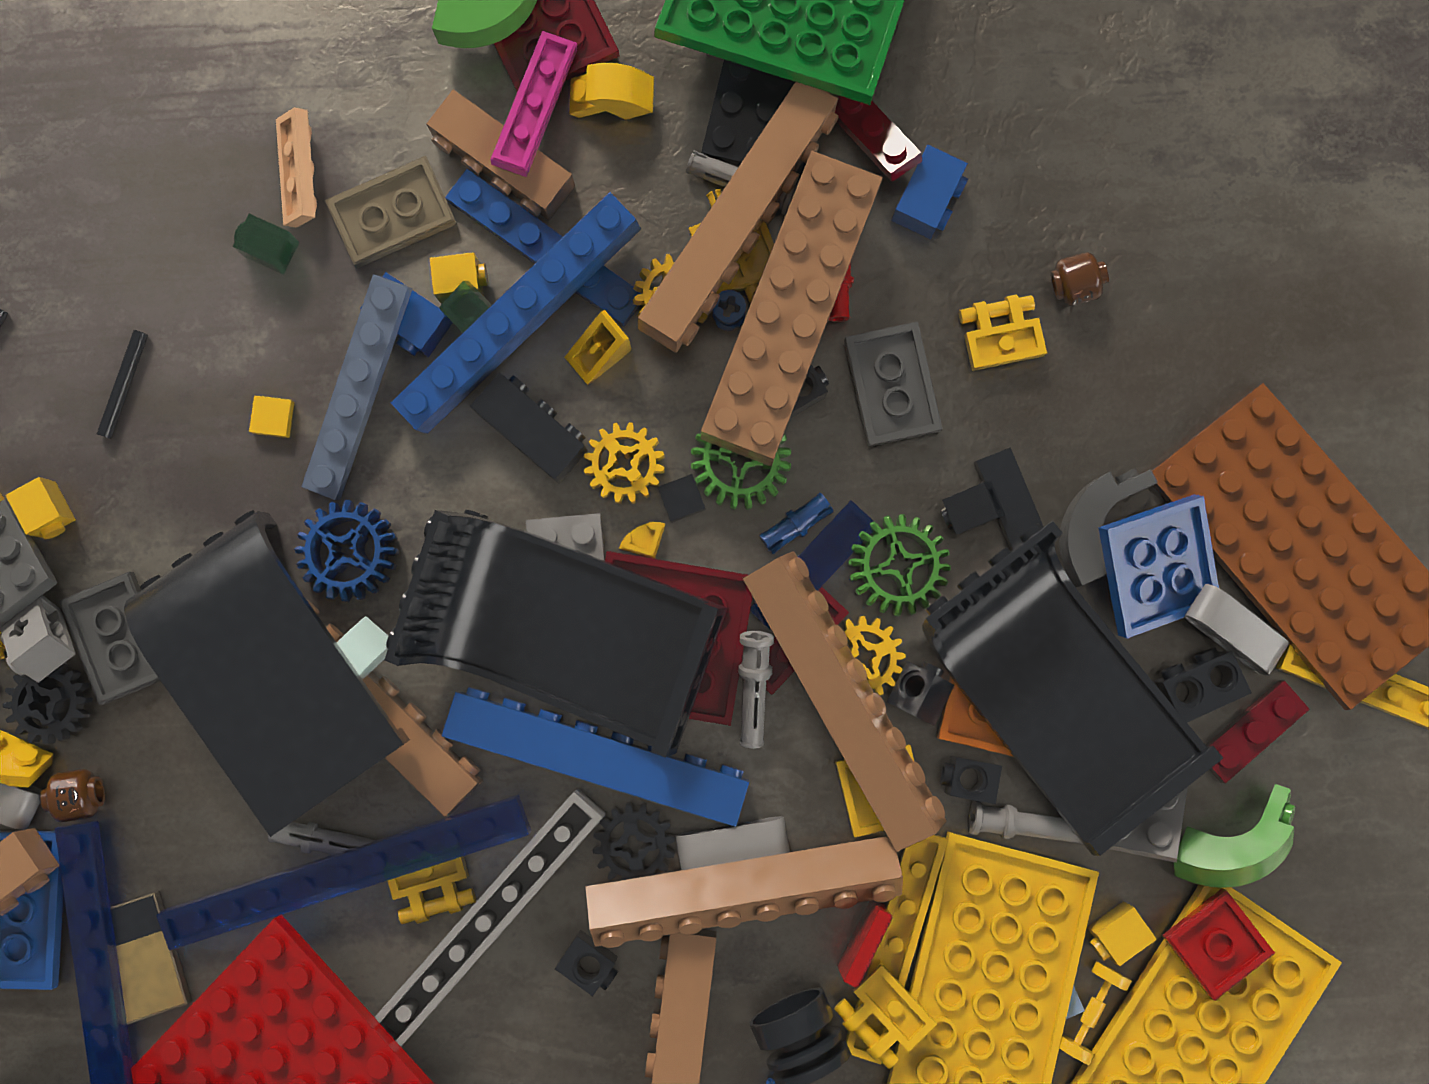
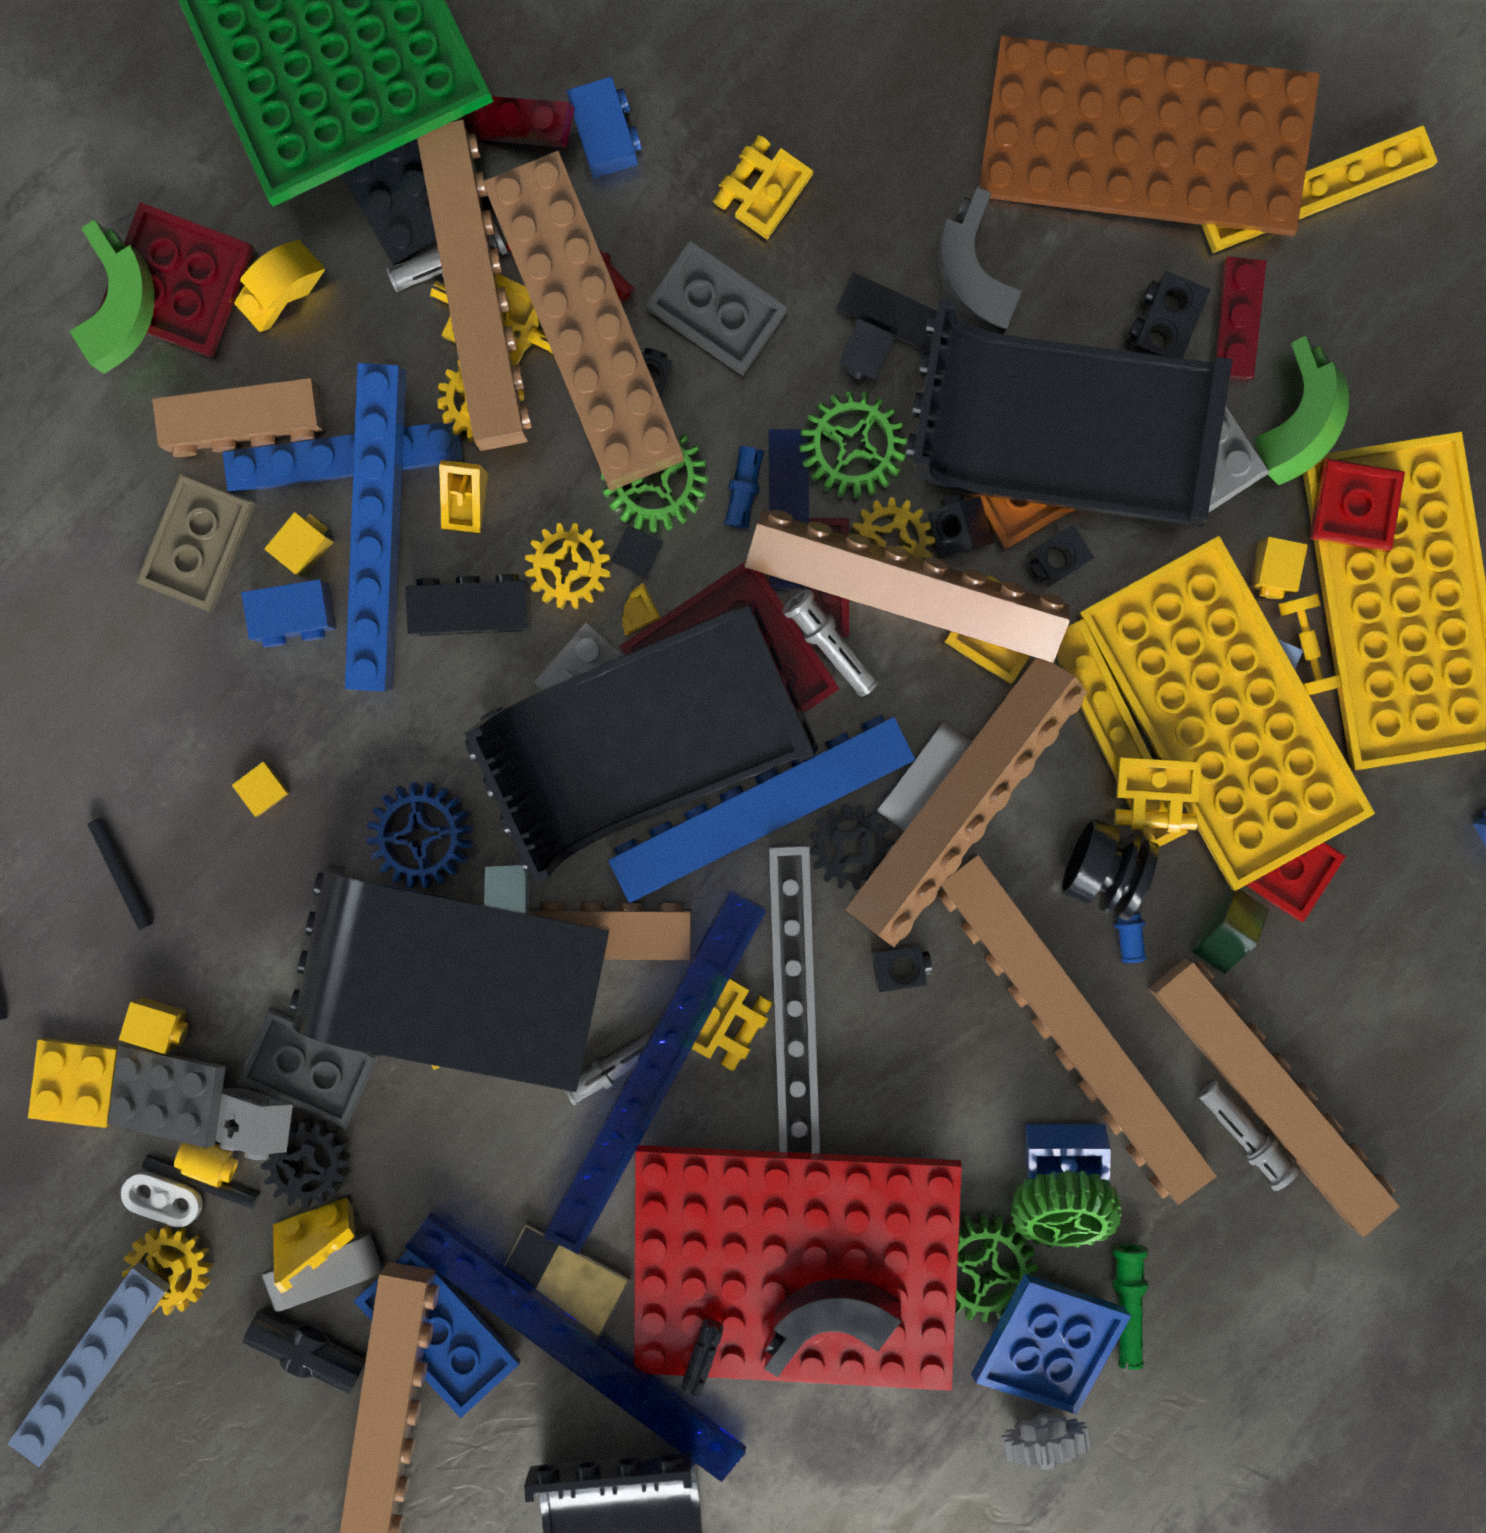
camera: 45 degrees left, 5 degrees up
reddish brown head [40,769,105,822] -> none
clear green brick [233,213,299,275] -> none
light nougat plate [276,107,317,228] -> none
sand blue plate [301,274,413,500] -> none
clear green plate [439,281,492,333] -> none
dark pink tile [490,31,577,177] -> none
blue bush [712,290,746,331] -> none
red tile [837,900,893,988] -> none
light grey pin [968,800,1084,845] -> none
reddish brown head [1051,252,1109,306] -> none
plate [1098,494,1219,639] -> none
light grey beam [1184,584,1289,676] -> none

